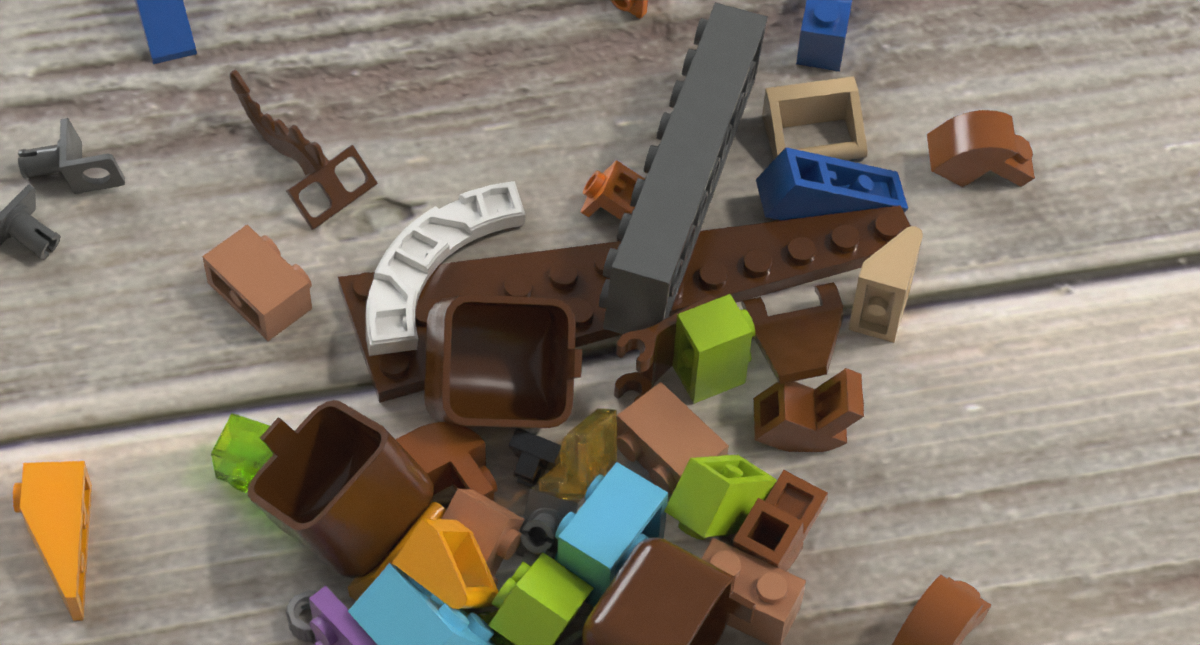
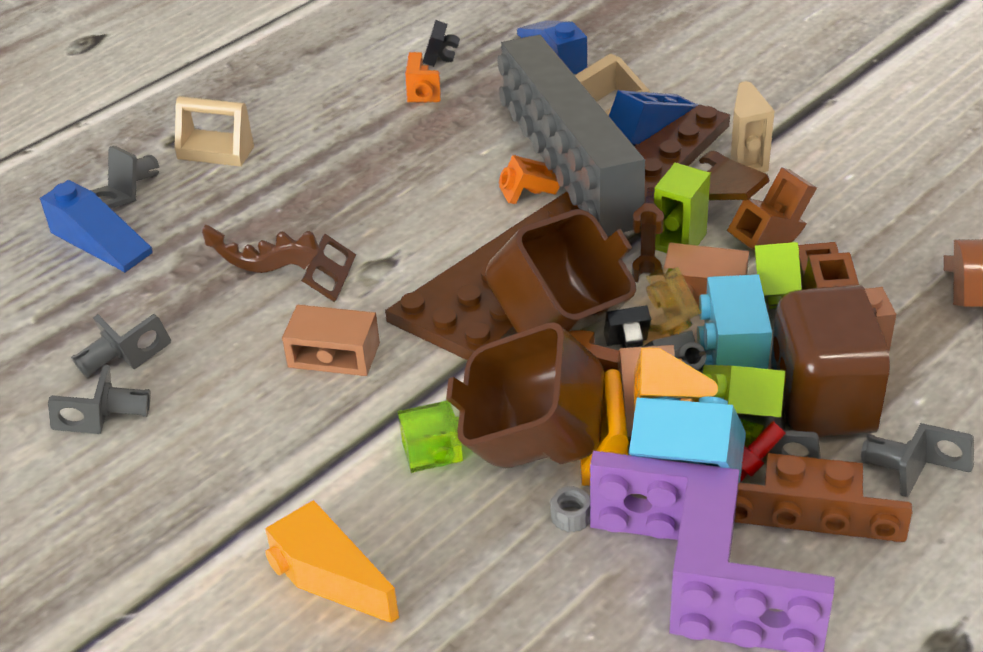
camera: 30 degrees left, 15 degrees down
white tile [366,181,526,356] -> none
dark orange brick [927,110,1035,187] -> none

